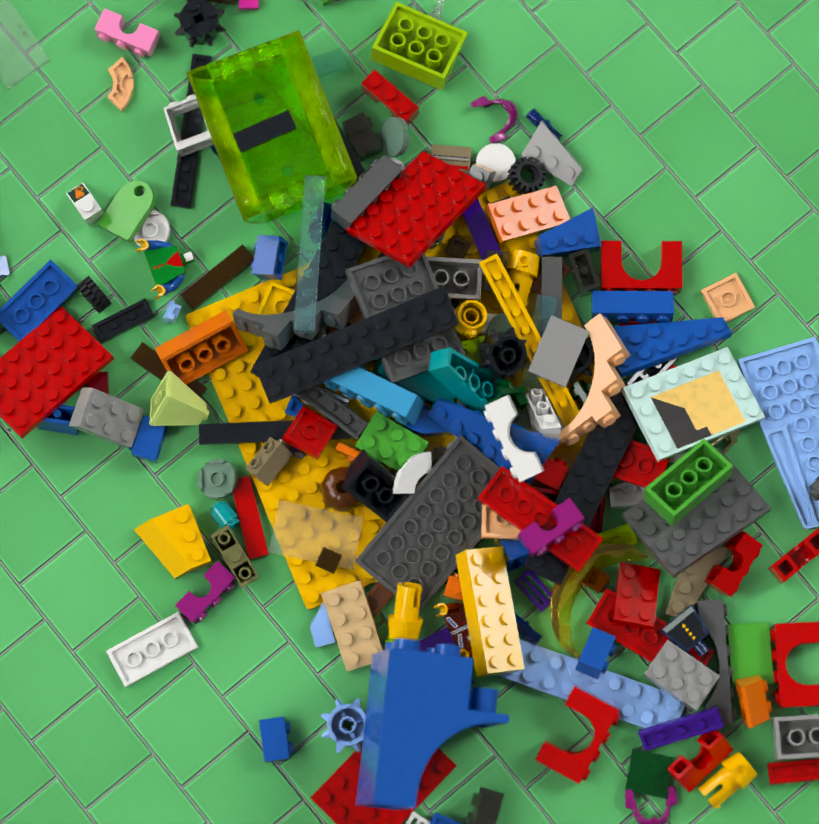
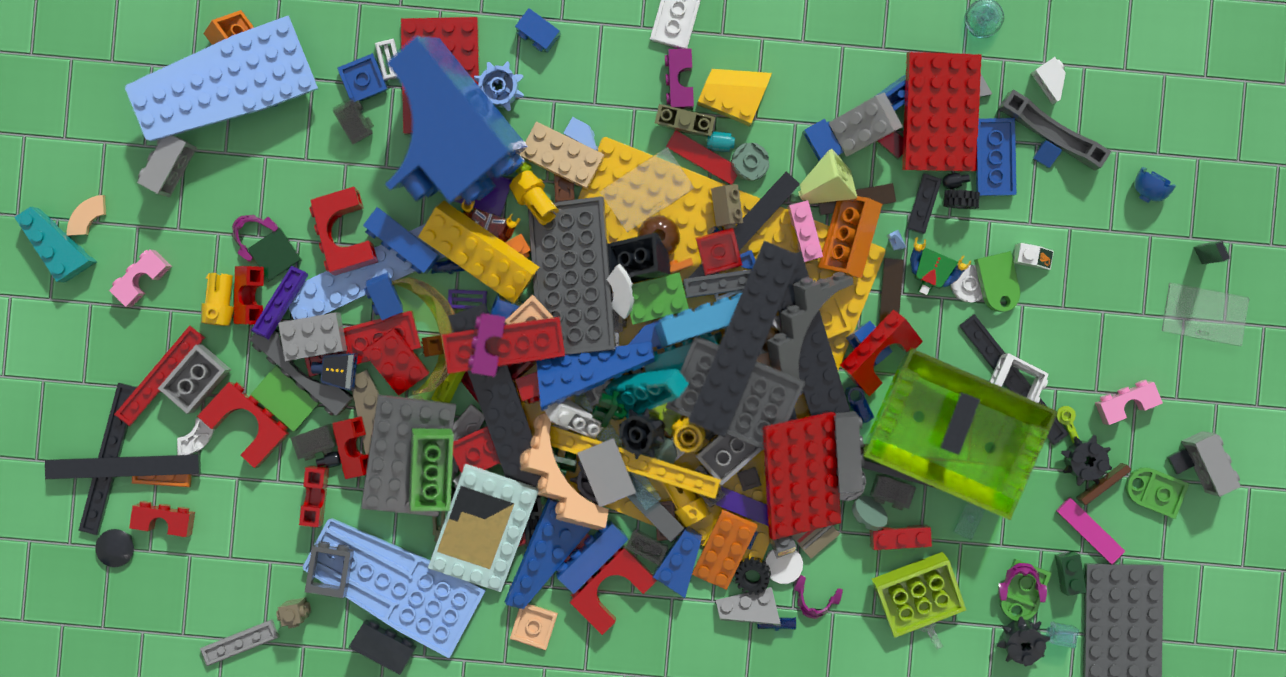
camera: 125 degrees right, 10 degrees up
light nougat tile [108,57,134,112] -> none
clear light blue tile [294,175,326,333] -> none
dark brown tile [315,547,343,574] -> none
white arch [484,395,544,482] -> none
orange slope [735,675,772,728] -> none
none -> clear smoke brick [291,424,337,461]
none -> black cylinder [316,451,341,468]
none -> blue brick [363,207,441,274]
none -> bright pink arch [787,200,823,262]
none -> red arch [840,309,923,397]
none -> black cylinder [942,173,970,189]
none -> lime plate [1056,406,1079,443]

